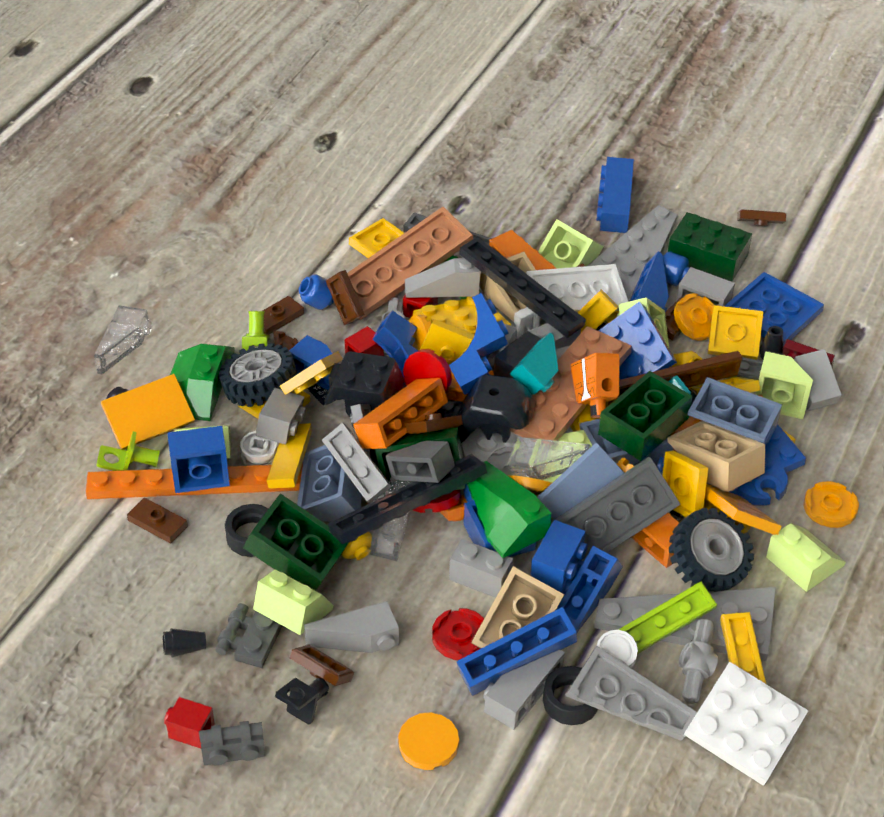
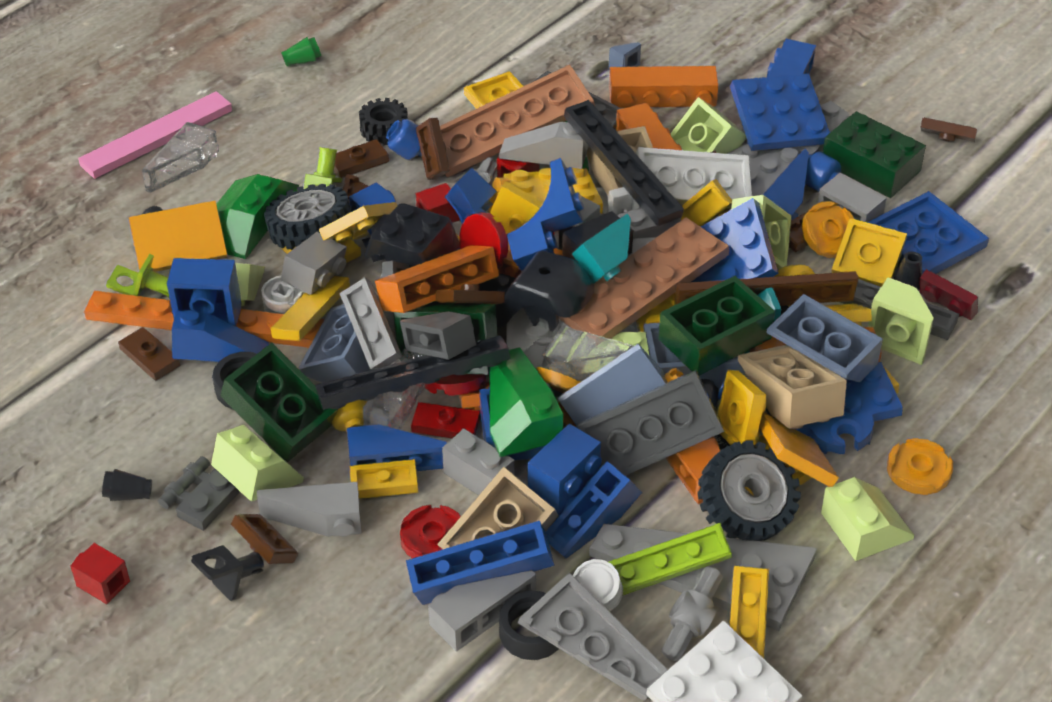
camera: 15 degrees right, 0 degrees up
dark grey plate [199,721,265,765] -> none
light orange tile [398,712,459,770] -> none
orange torso [571,353,619,418] -> none
light grey brick [794,349,842,411] -> none
none -> bright pink tile [78,91,232,179]
none -> blue slope [172,310,269,362]
none -> green cone [281,37,321,67]
none -> blue slope [347,424,447,471]
none -> yellow plate [349,459,418,499]
none -> black tyre [359,98,408,145]
none -> red plate [411,402,480,438]
none -> sand blue slope [609,42,641,69]
none -> orange brick [609,66,718,108]
none -> blue plate [730,74,830,151]

